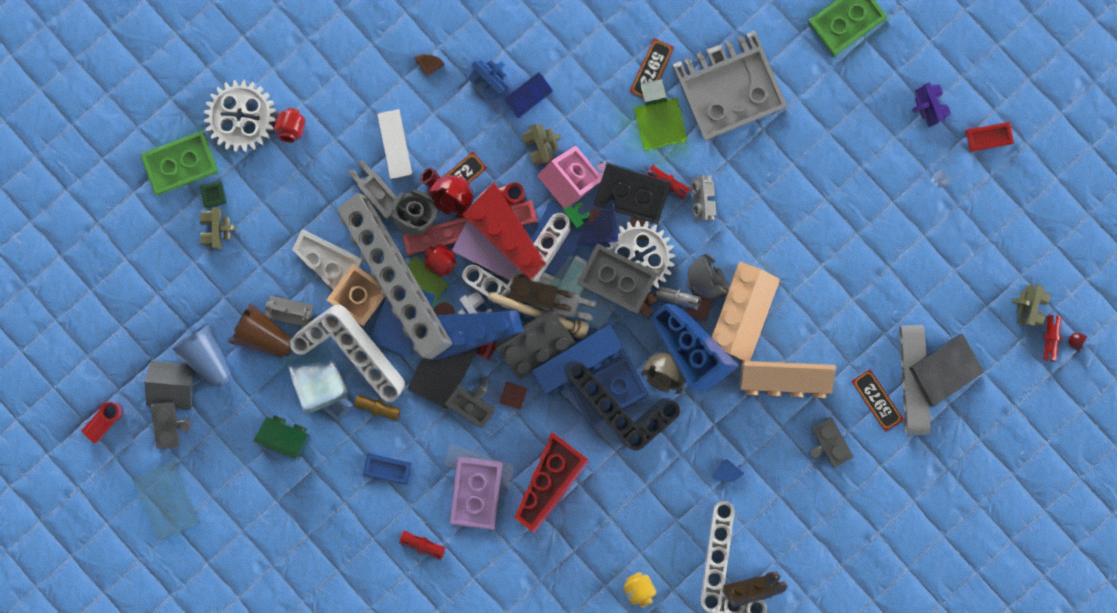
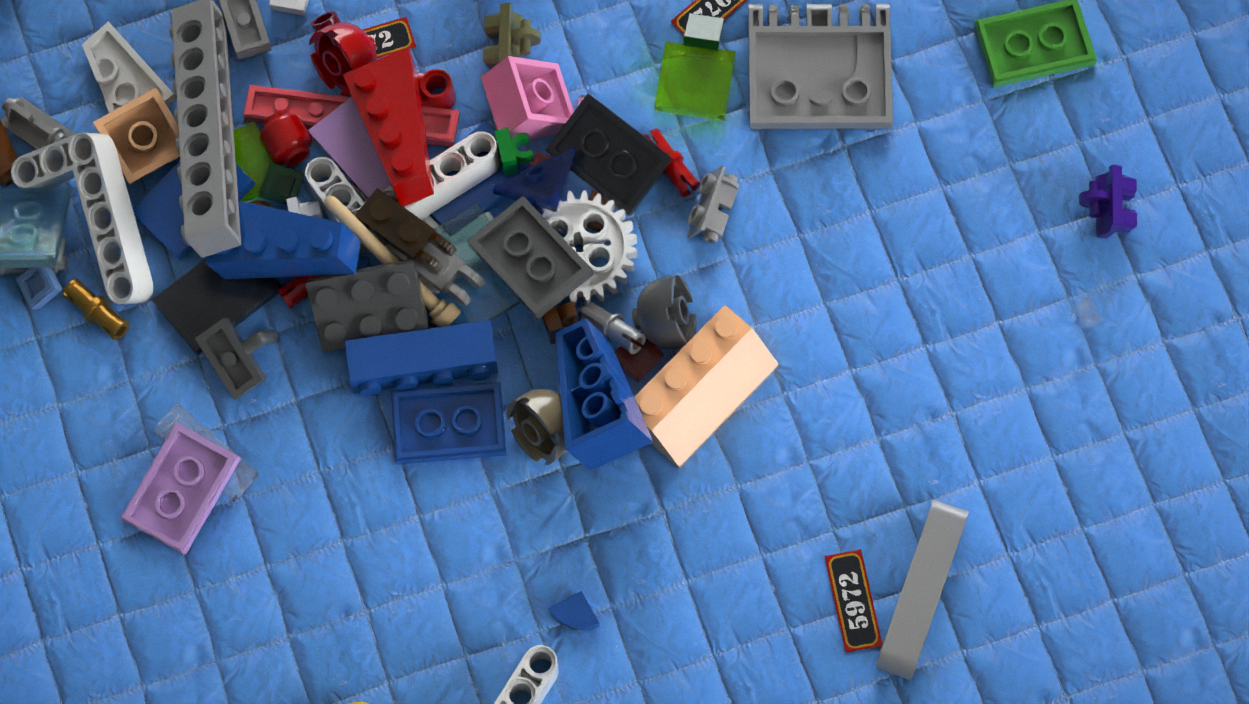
camera: 25 degrees right, 15 degrees down
blue tile [363,453,412,485] -> none
dark grey cylinder [391,190,437,236] -> none
red pin [399,530,446,561] -> none
clear red tile [499,382,528,410] -> none
red wedge [514,432,590,533] -> none
black beam [565,360,680,451] -> none
light nougat slope [740,361,836,398] -> none
dark grey plate [808,417,854,468] -> none
black tile [909,334,984,407] -> none
red tile [965,122,1014,153] -> none
olive hips [1012,285,1050,326] -> none
red pin [1042,315,1062,362] -> none
dark red hinge [1068,332,1088,352] -> none
none -> dark green tile [259,162,305,205]

